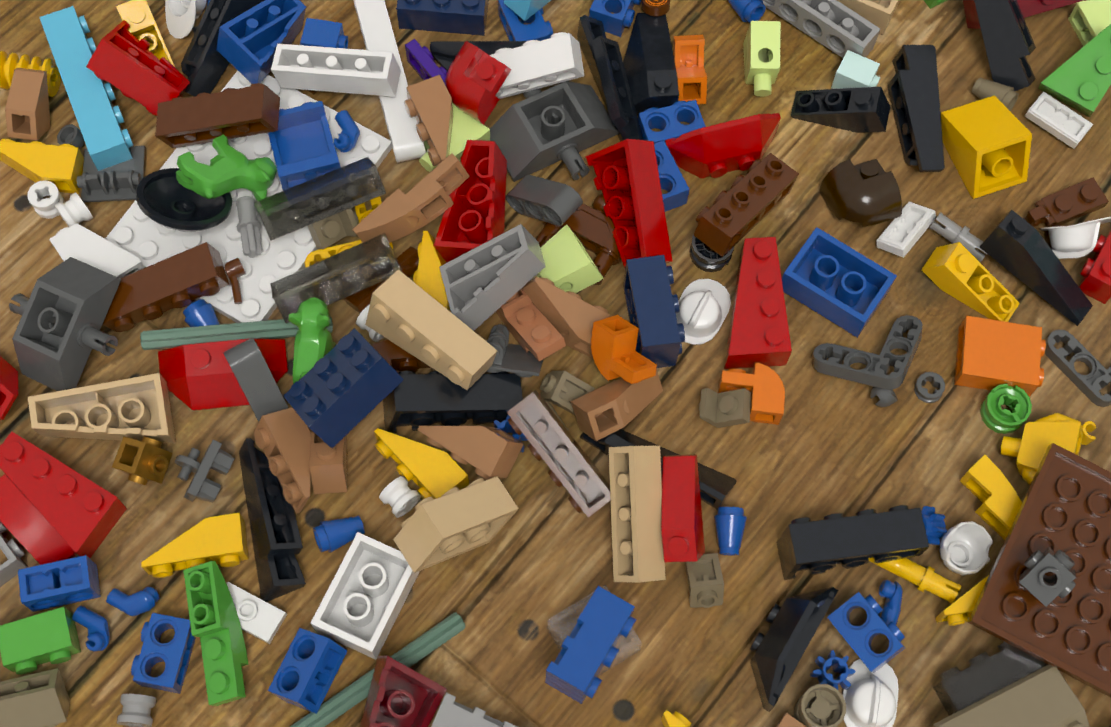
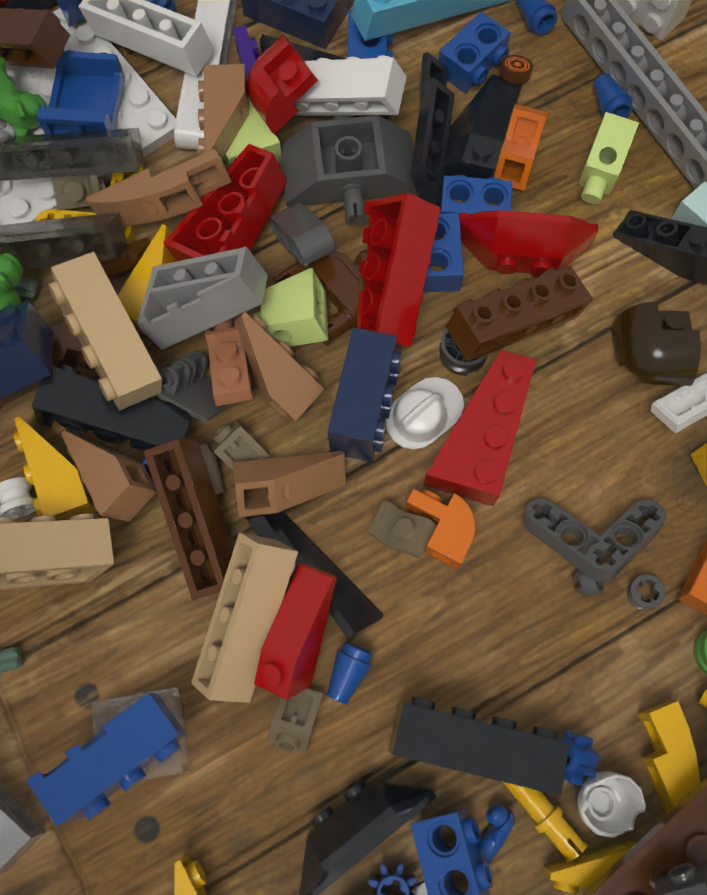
camera: 25 degrees right, 5 degrees up
blue arm [334,110,360,152] -> none
orange brick [591,315,657,384] -> none
blue brick [782,227,897,338] -> none

